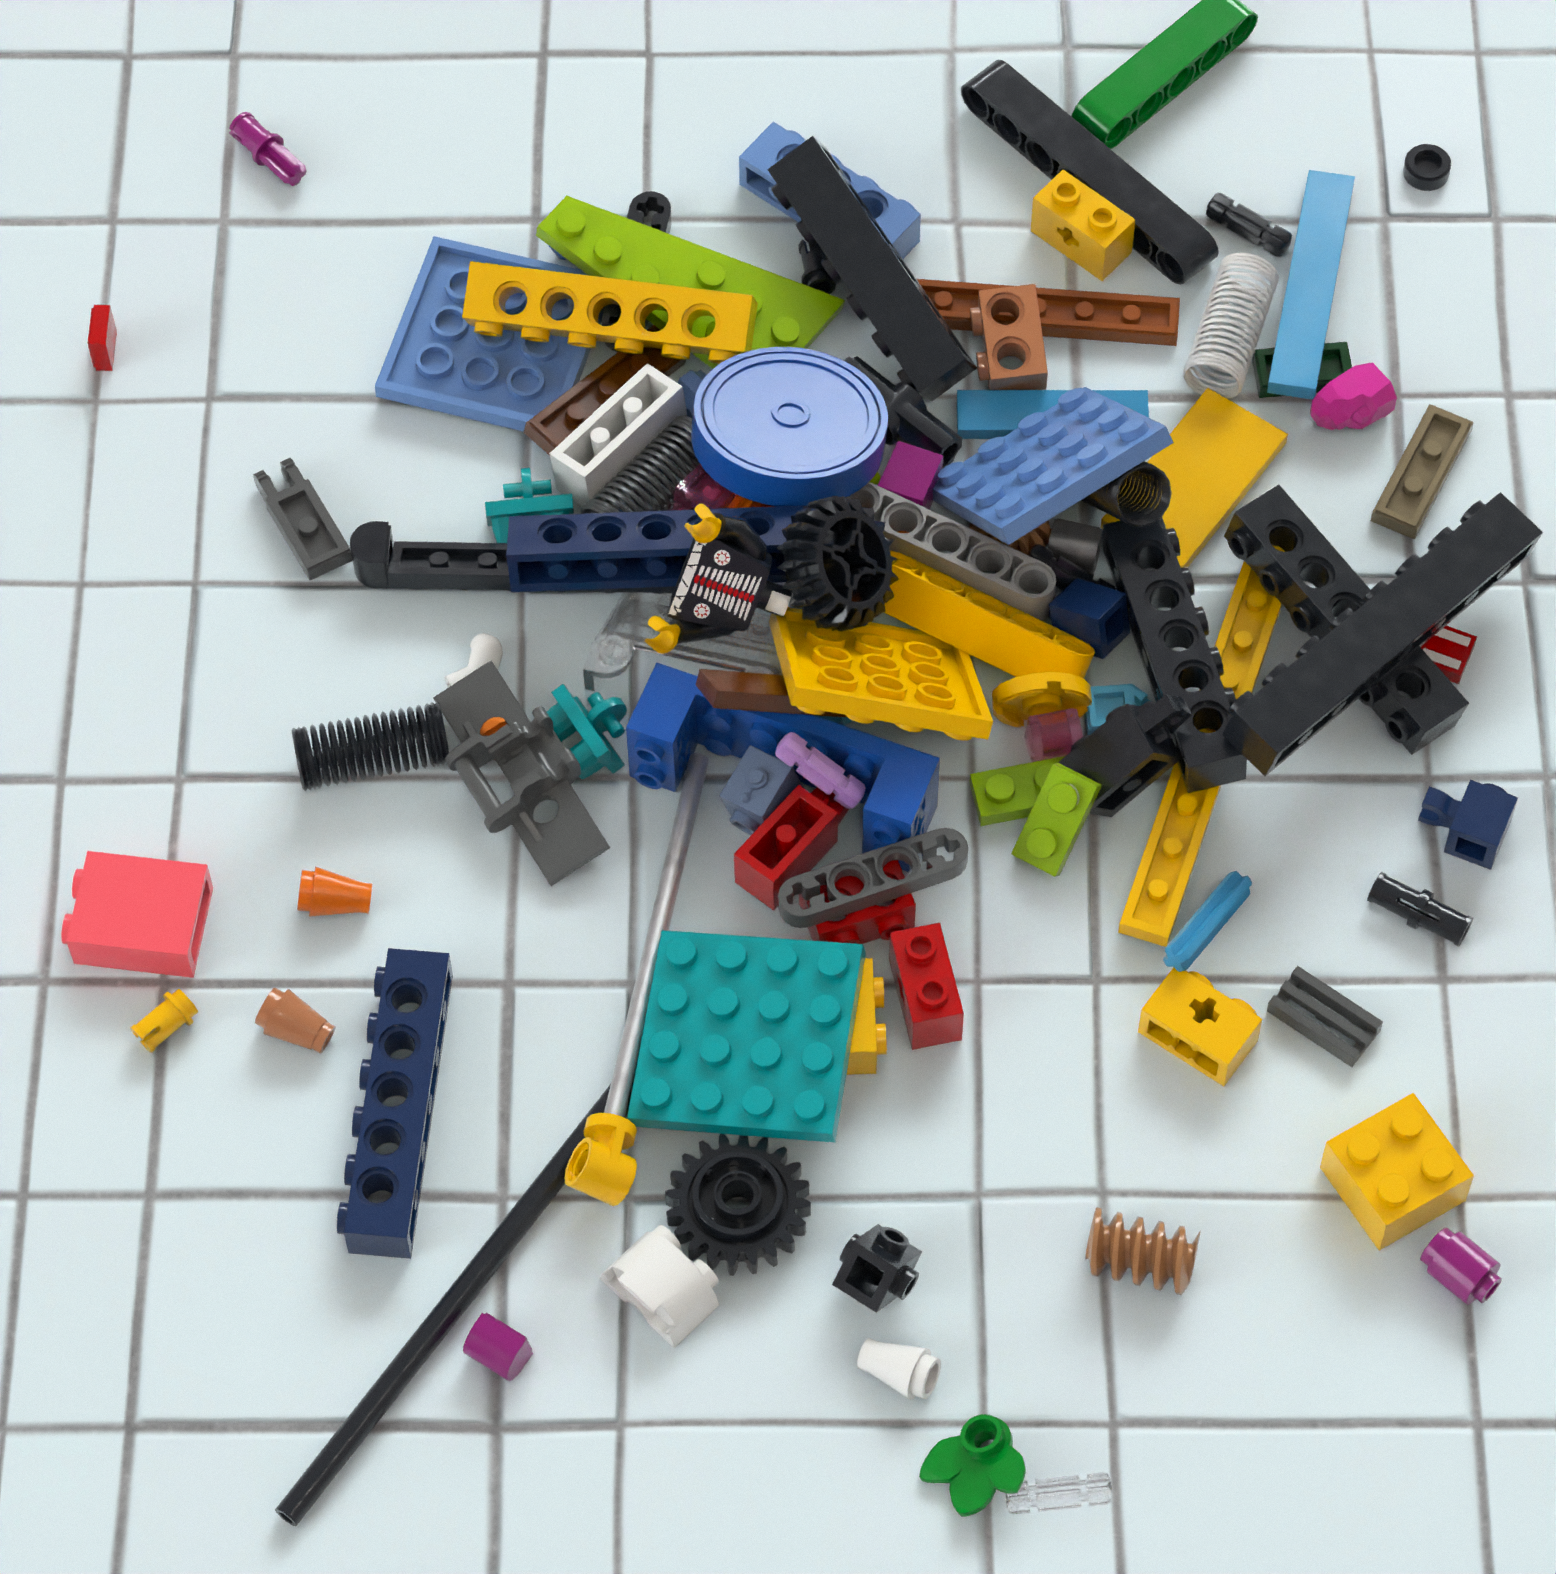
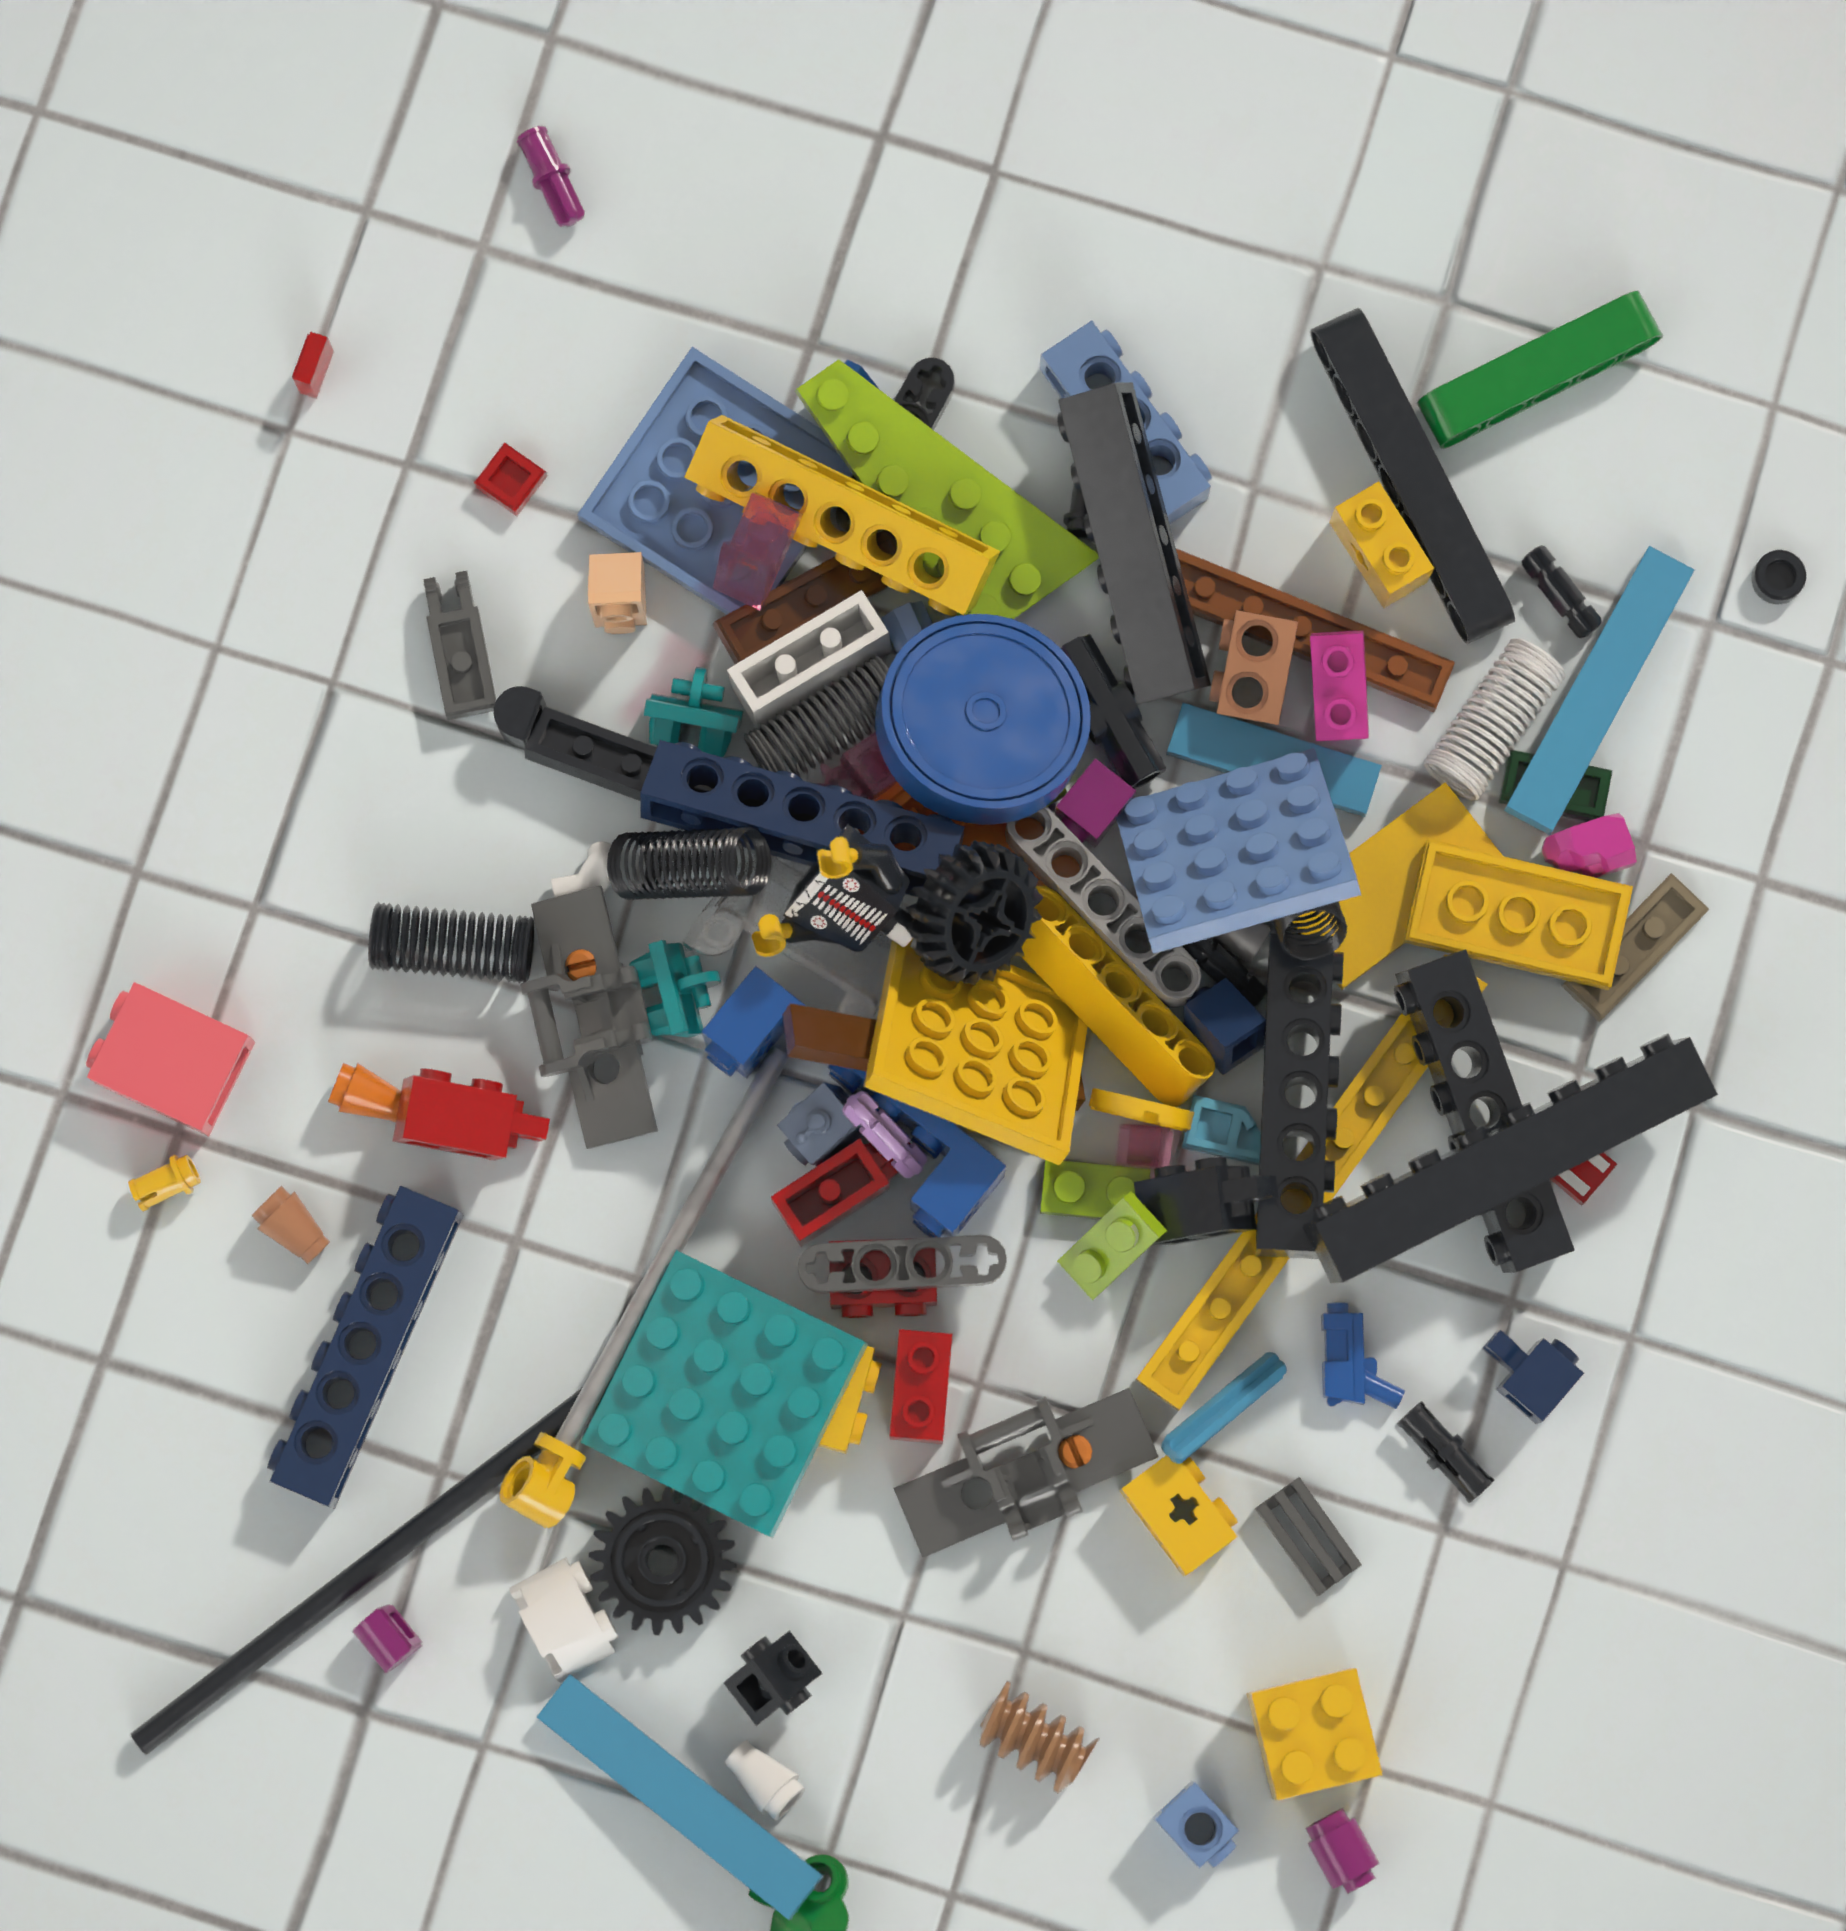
camera: 15 degrees right, 20 degrees up
none -> red hinge [392,1068,550,1161]
none -> red tile [474,442,547,516]
none -> dark azure tile [536,1674,823,1920]
none -> light nougat slope [588,552,647,634]
none -> black piece [607,827,772,900]
none -> clear pink slope [713,492,803,610]
none -> dark grey piece [893,1388,1159,1558]
none -> medium blue brick [1152,1781,1239,1868]
none -> dark pink brick [1310,630,1369,741]
none -> blue piece [1321,1303,1405,1409]
none -> yellow tile [1403,839,1633,990]

